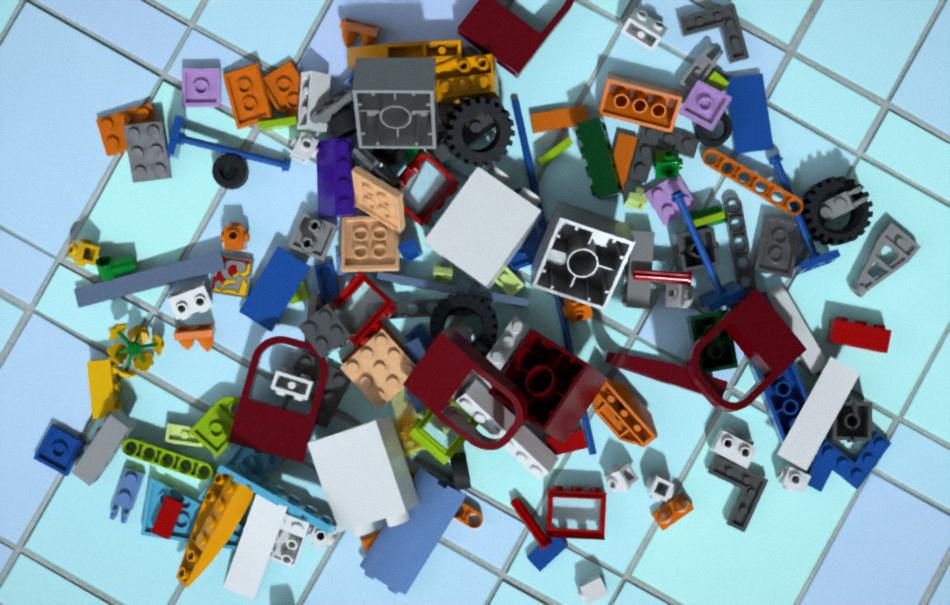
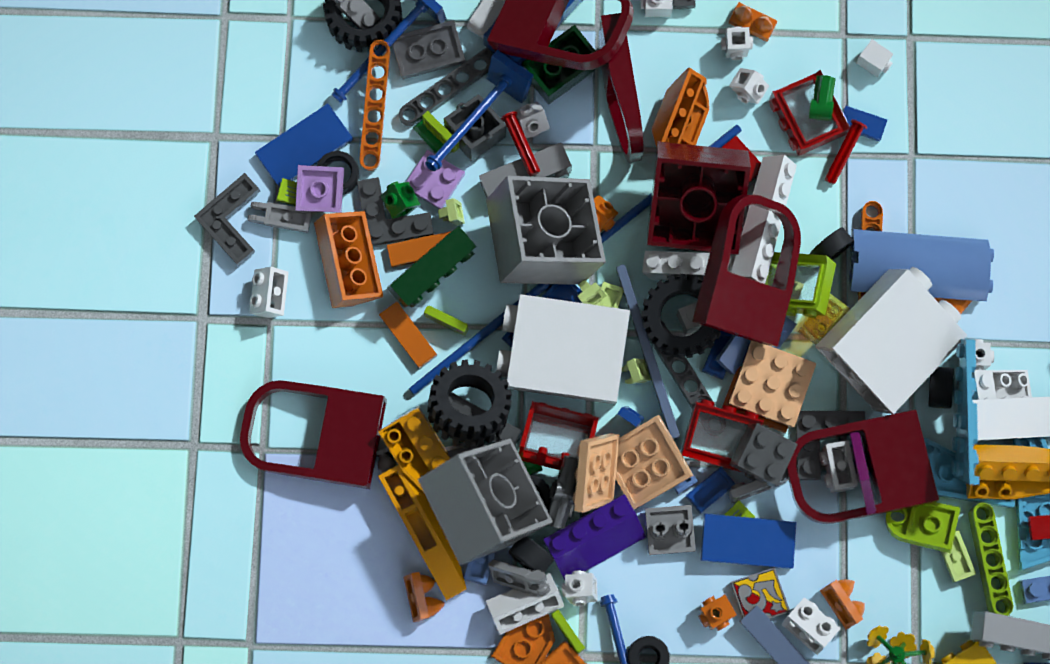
camera: 115 degrees left, 10 degrees down
none -> yellowish green tile [578,280,607,305]
none -> green piece [809,75,836,122]
none -> magenta tile [850,432,876,515]
none -> black tyre [928,367,954,409]

